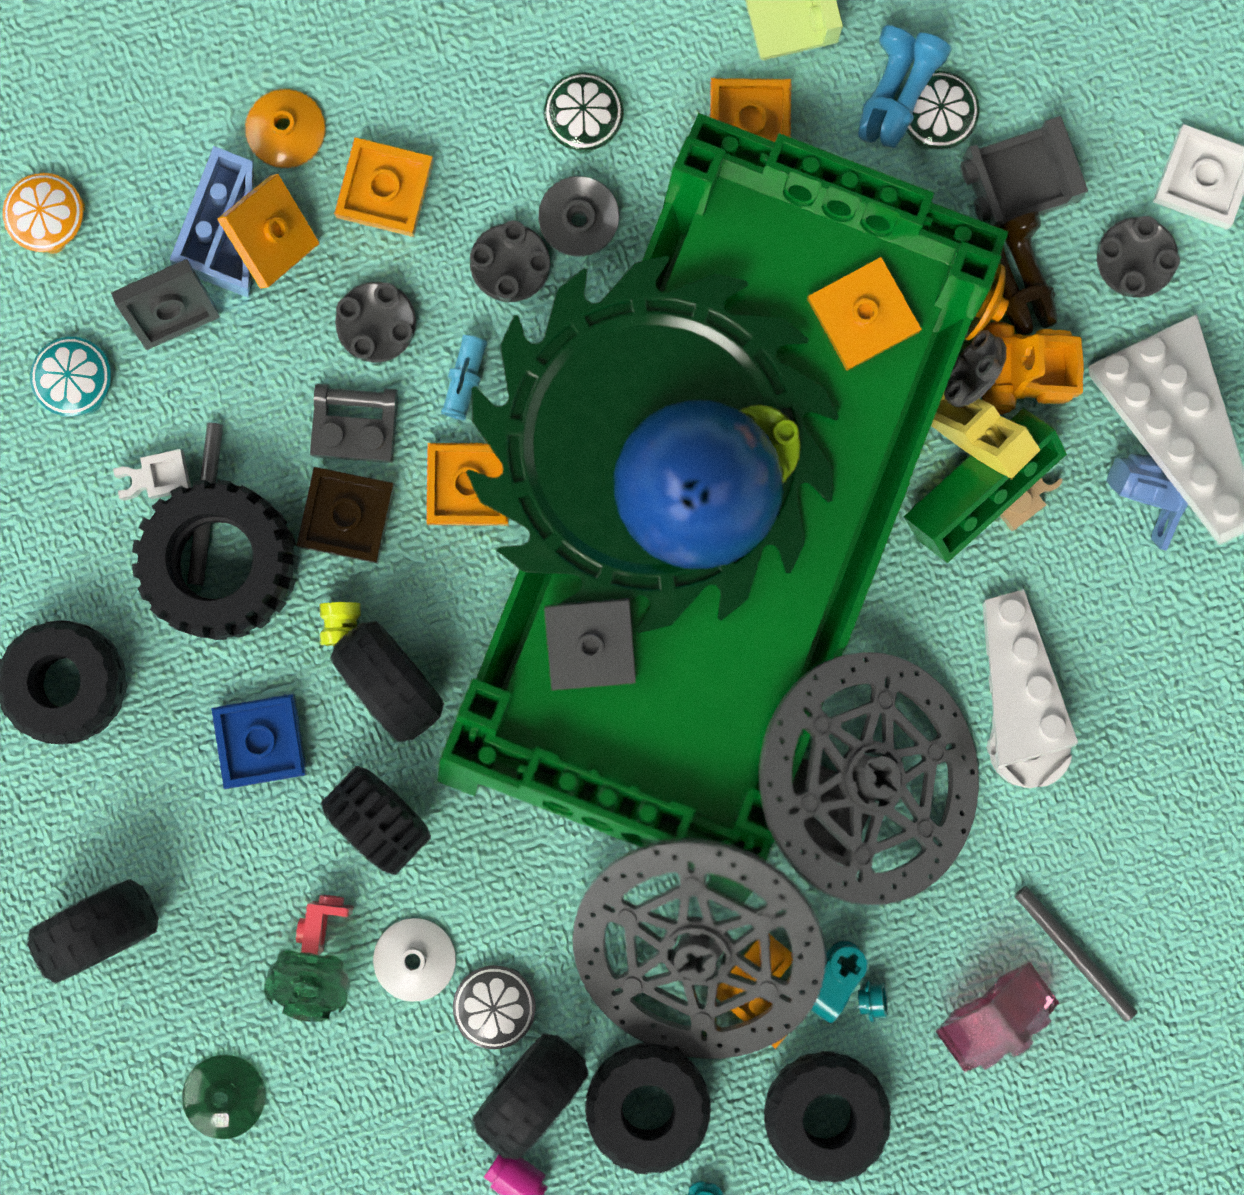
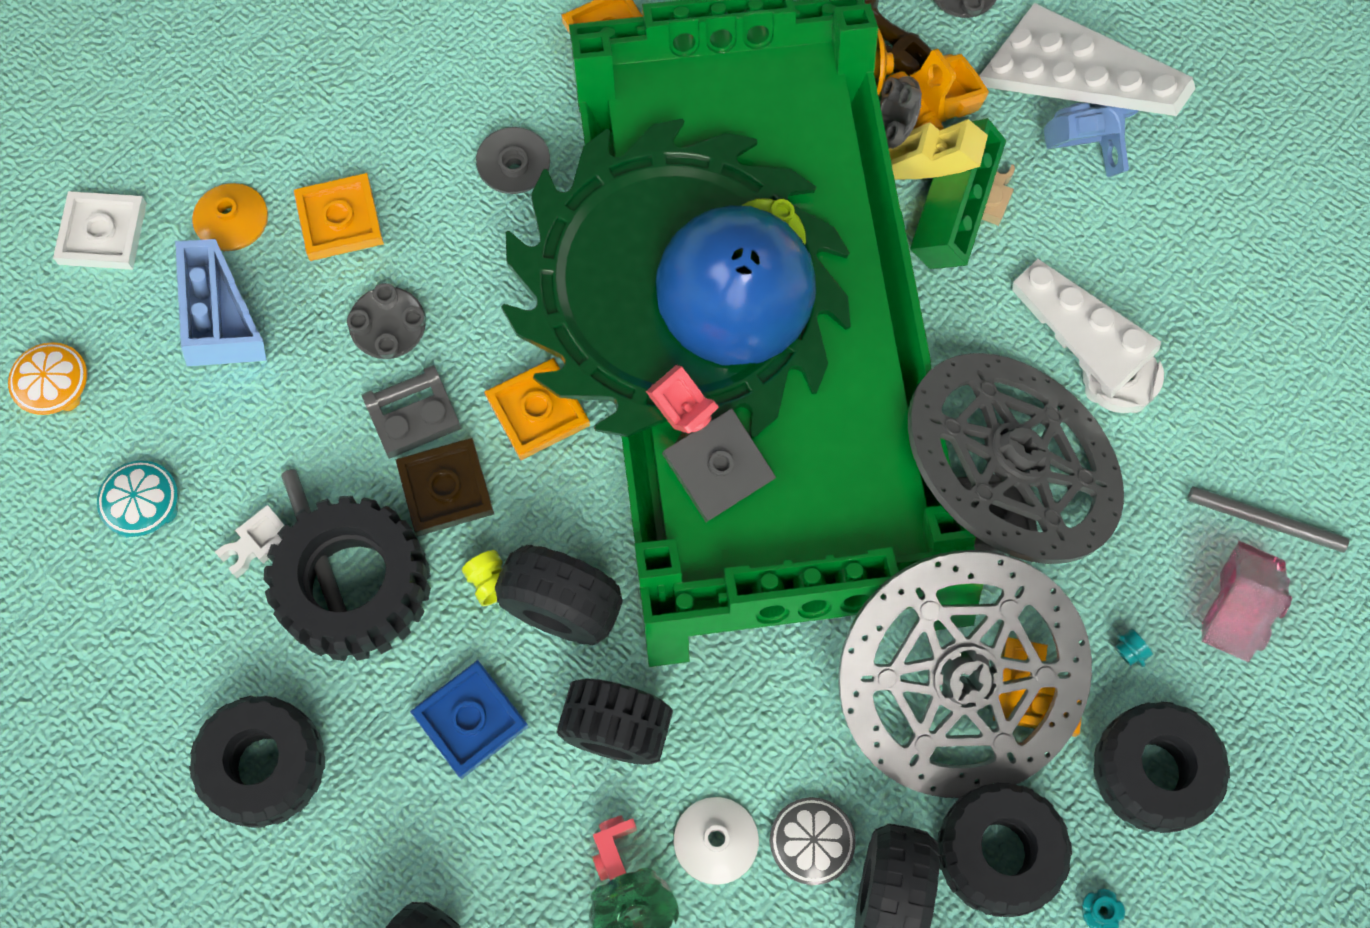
camera: 30 degrees left, 15 degrees down
dark grey plate [111,259,220,351] -> none
light orange plate [217,174,320,289] -> none
medium azure pin [441,335,487,420] -> none
dark grey dish [470,221,550,302] -> none
dish [544,72,624,154] -> none
light orange plate [807,257,922,371] -> none
teal piece [811,940,867,1024] -> none
none -> white tile [53,191,147,270]
none -> coral bracket [646,365,719,433]

